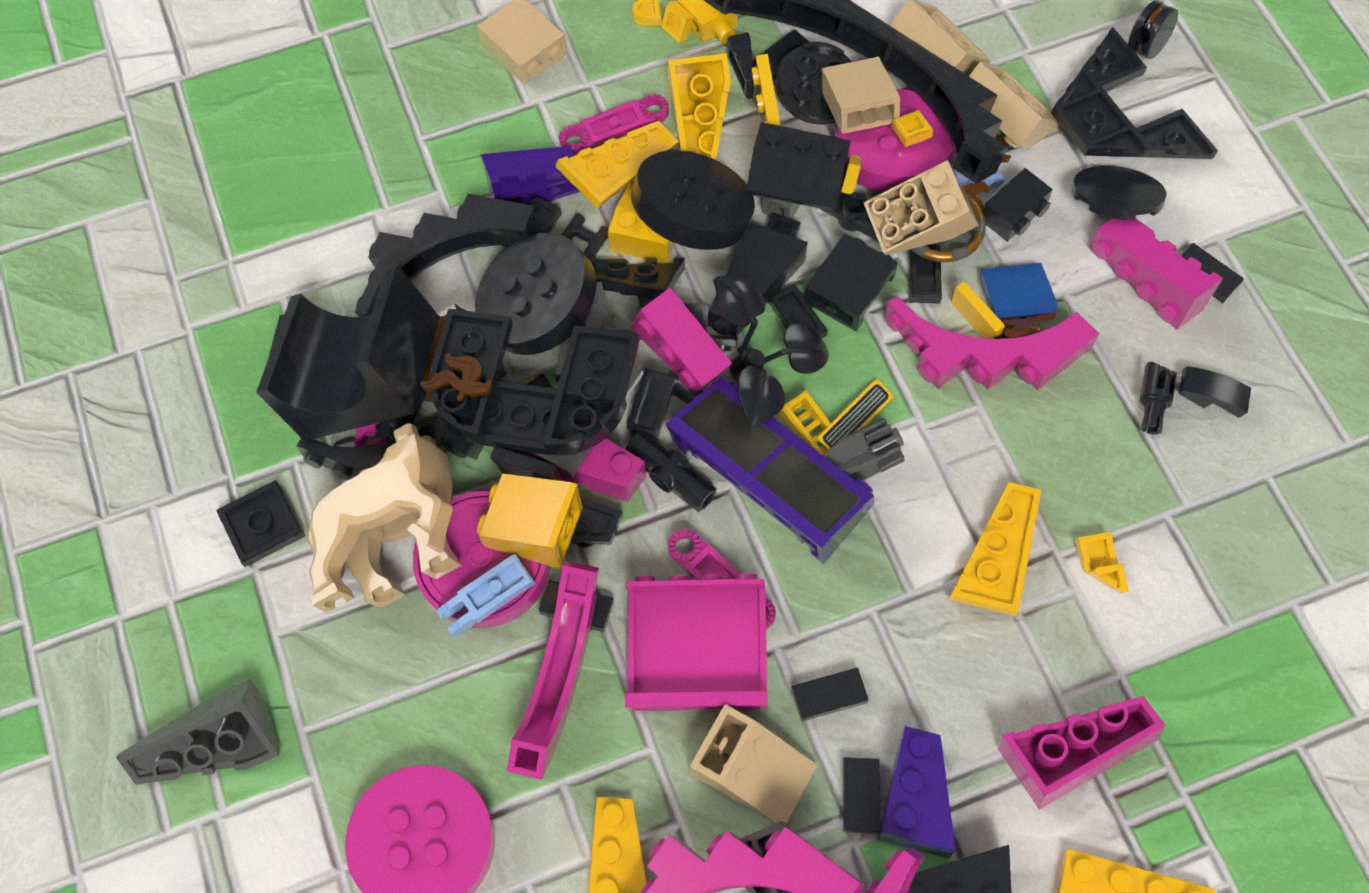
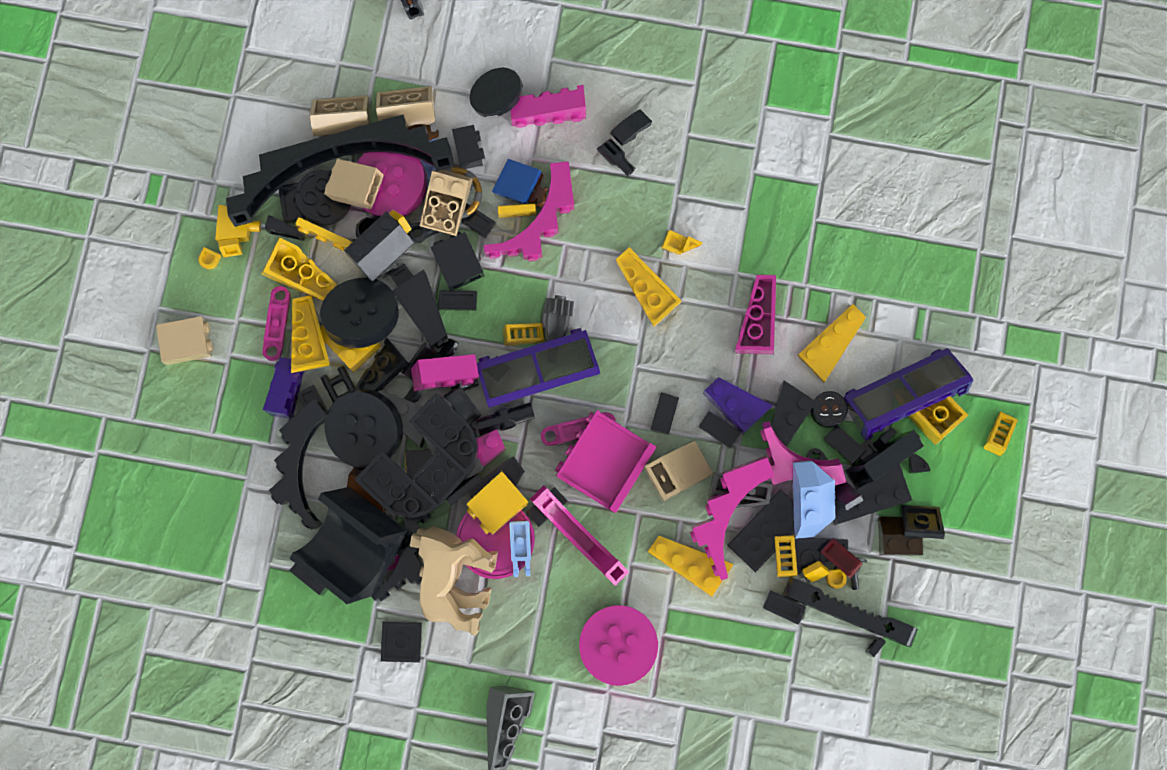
camera: 60 degrees left, 15 degrees up
reddish brown piece [421,353,493,401] -> none
black plant [712,275,829,427] -> none
sticker [817,379,894,450] -> none
yellow tile [891,110,933,147] -> none
black wing [1051,27,1218,159] -> none
black tile [1181,243,1244,304] -> none

